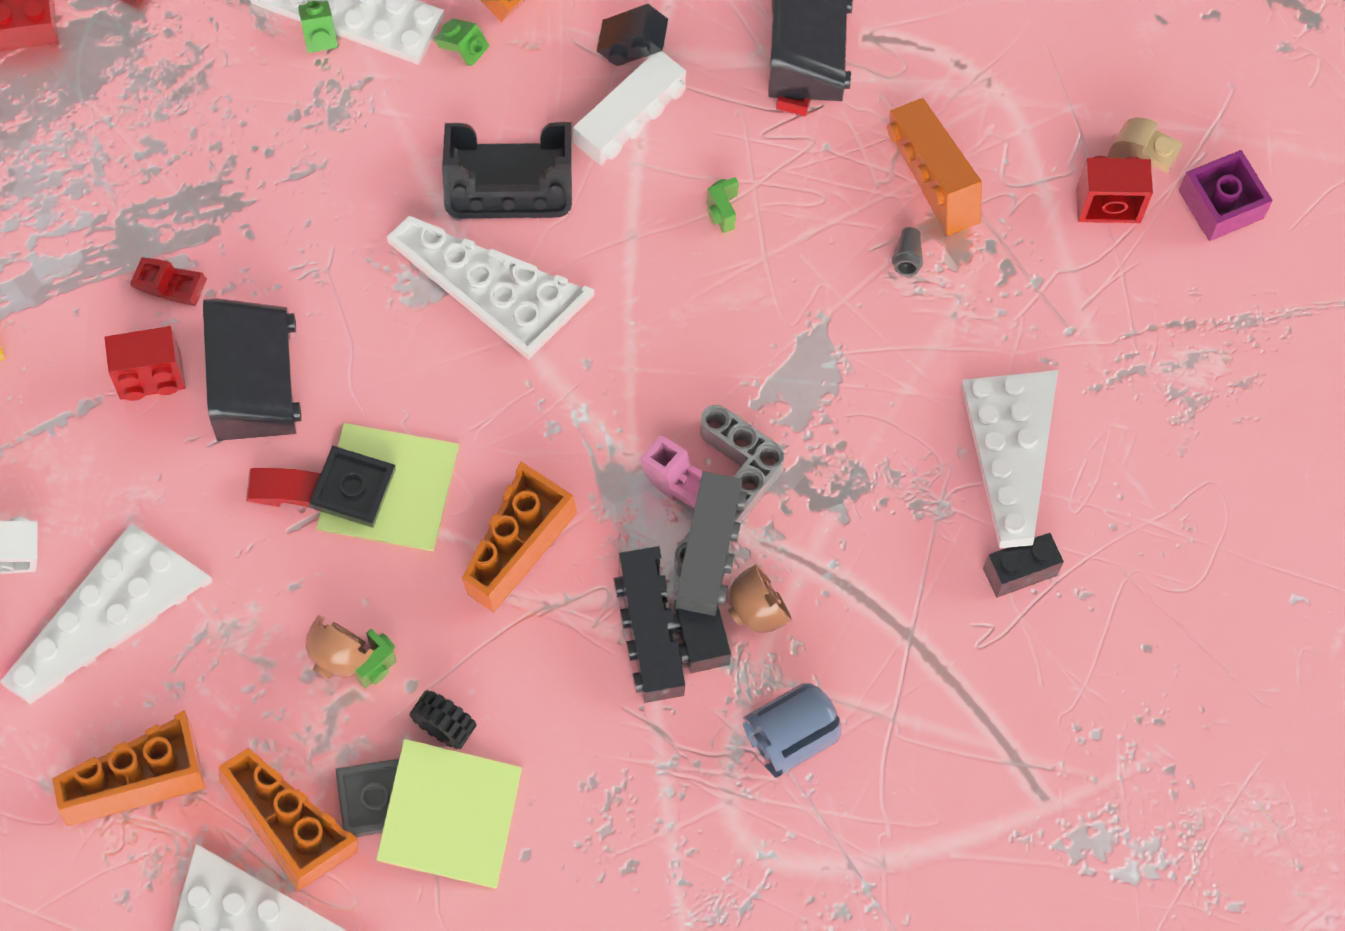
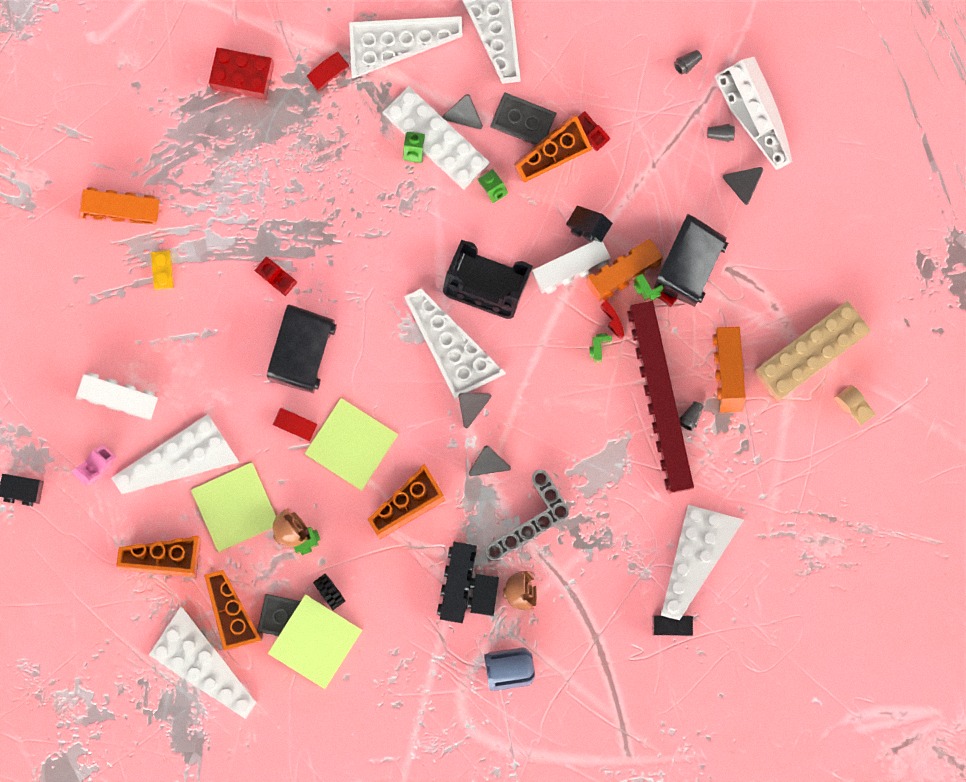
camera: 30 degrees right, 15 degrees up
red brick [104,326,186,401] -> none
black plate [309,445,396,528] -> none
bright pink brick [640,435,703,509] -> none
dark grey brick [675,471,747,616] -> none
red brick [1076,156,1153,223] -> none
magenta brick [1178,149,1273,241] -> none
none -> yellowish green piece [191,462,276,553]
none -> dark grey piece [458,393,492,429]
none -> dark grey piece [469,445,511,476]
none -> orange wedge [586,238,663,302]
none -> red slope [600,300,624,340]
none -> dark red brick [627,301,694,494]
none -> bright green bracket [633,274,664,301]
none -> tan brick [754,301,872,402]

